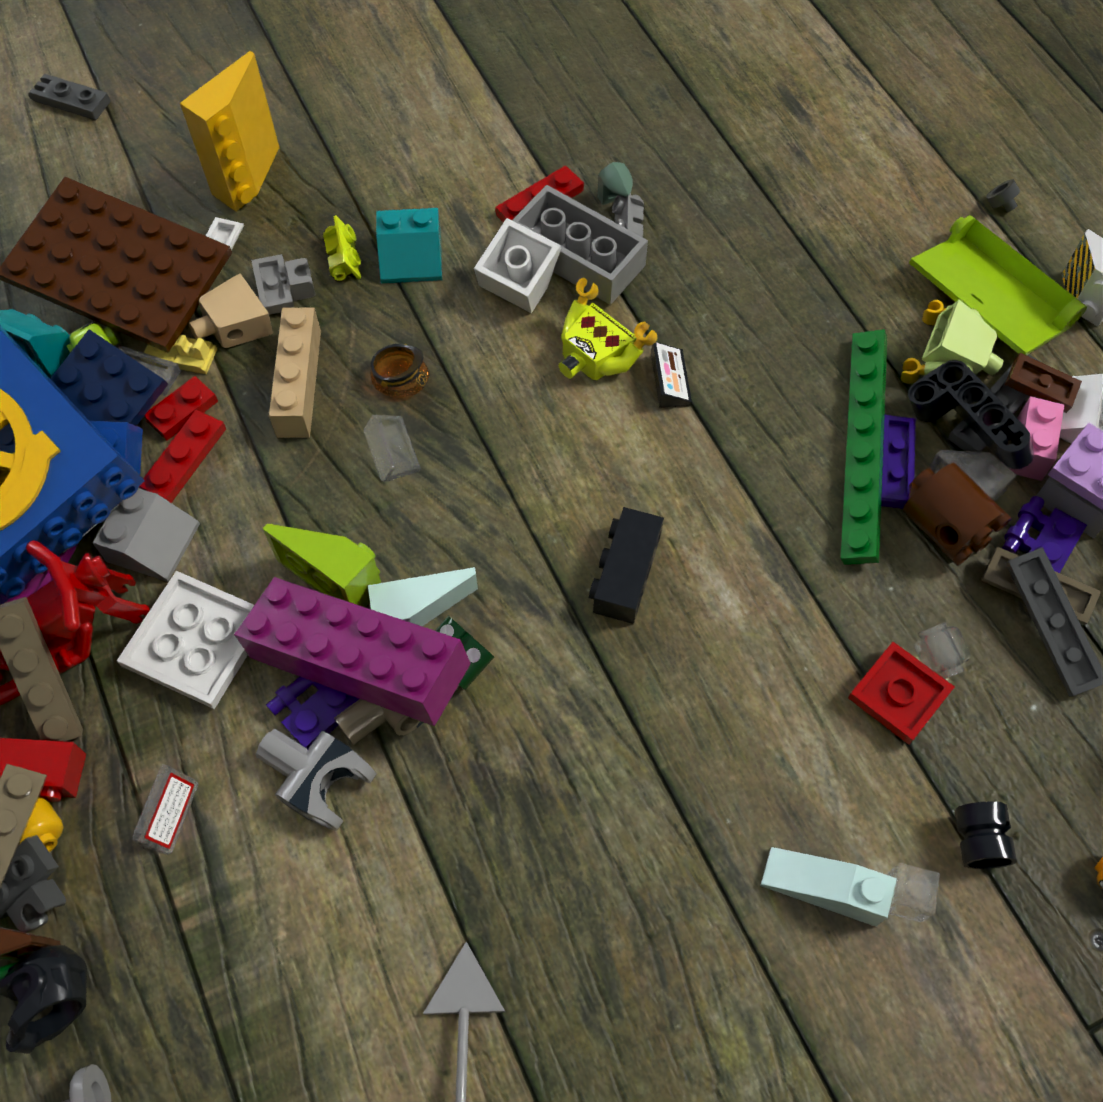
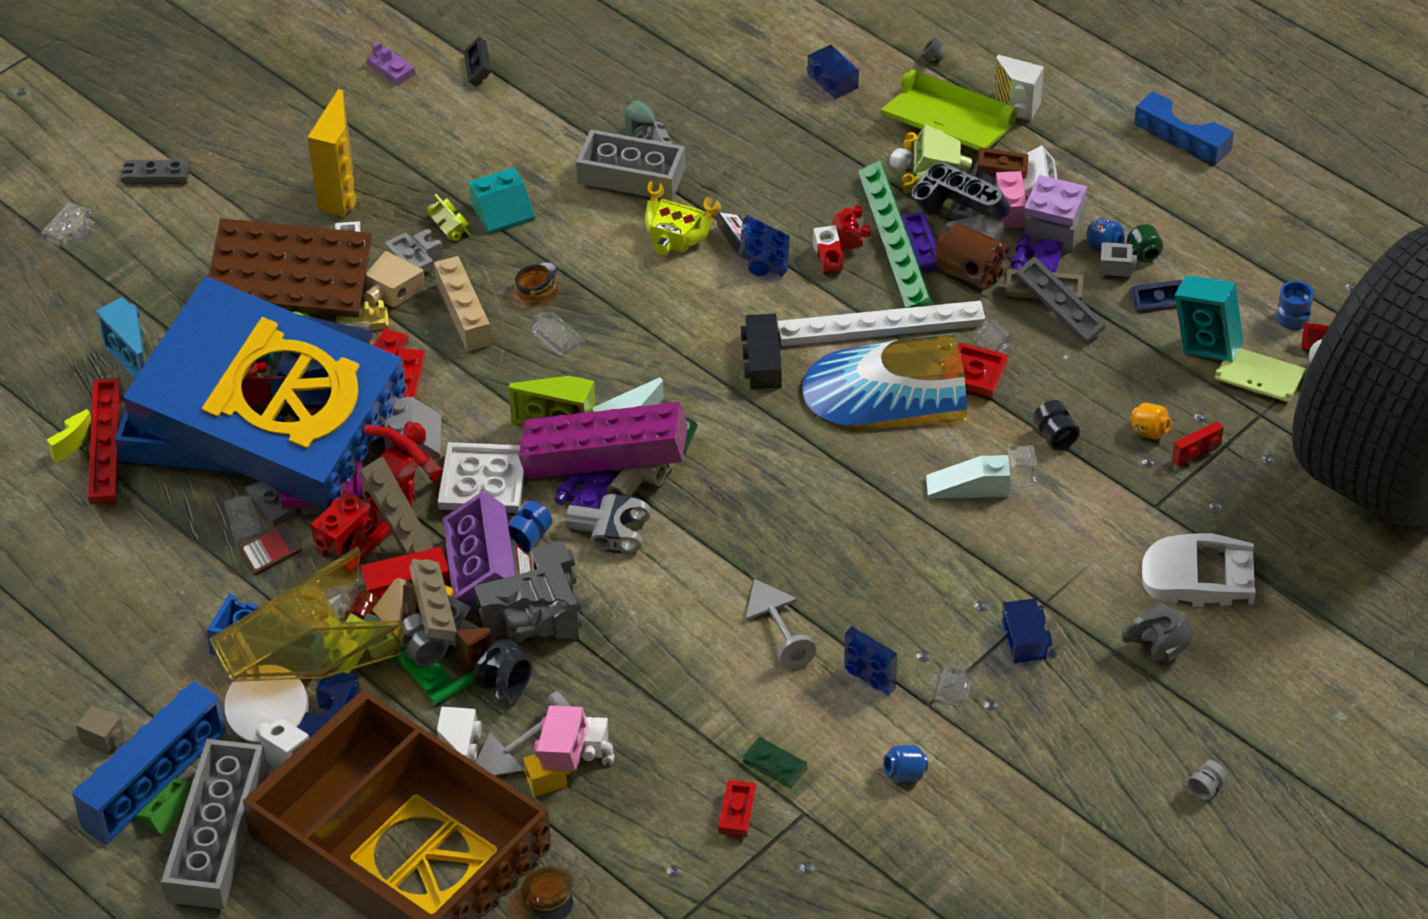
camera: 20 degrees left, 15 degrees down
white slope [474,218,561,313] -> none
red plate [495,165,584,223] -> none
none -> medium lavender plate [366,41,415,86]
none -> medium lavender brick [443,491,515,615]
none -> black plate [464,36,492,86]
none -> dark grey brick [474,540,582,642]
none -> blue wheel [508,501,553,552]
none -> clear blue plate [739,215,790,277]
none -> white plate [778,301,985,346]
none -> windscreen [802,334,967,431]
none -> clear blue brick [806,44,859,99]
none -> red leg [813,225,843,273]
none -> red piece [831,205,871,250]
none -> white piece [890,148,914,171]

